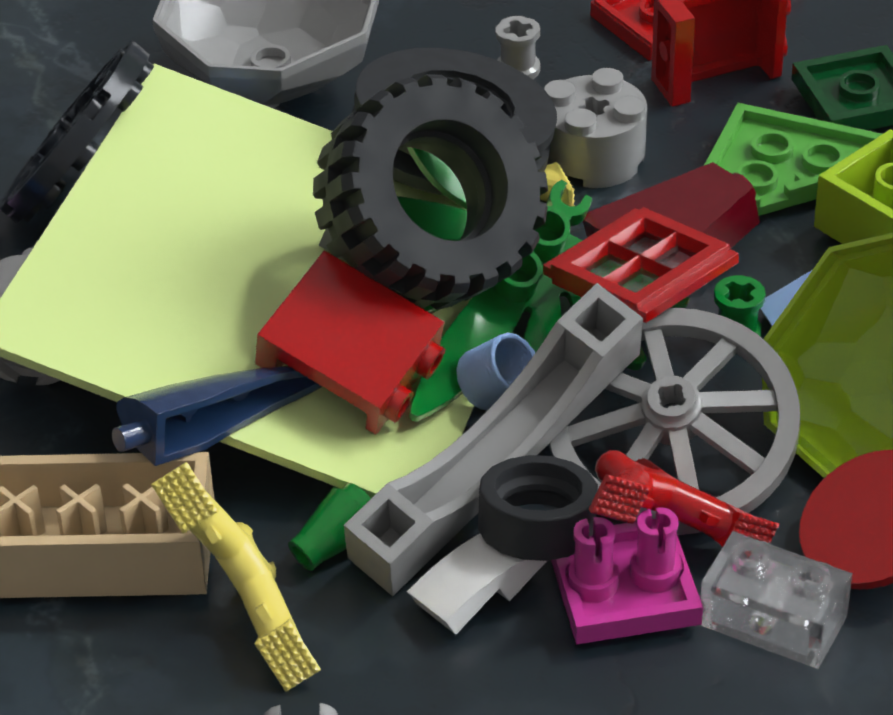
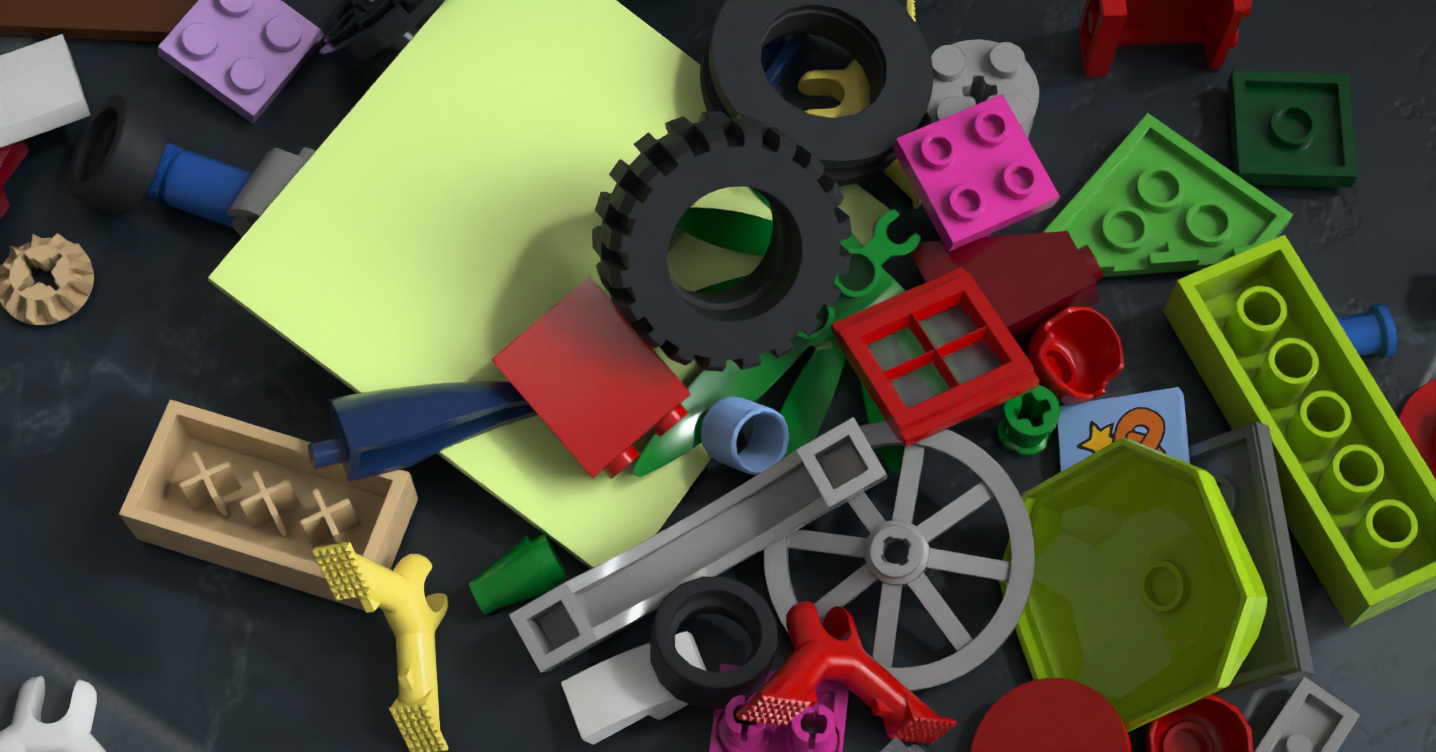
camera: 15 degrees right, 25 degrees up
none -> dark pink plate [893,94,1060,252]
none -> red hair [1027,306,1124,405]

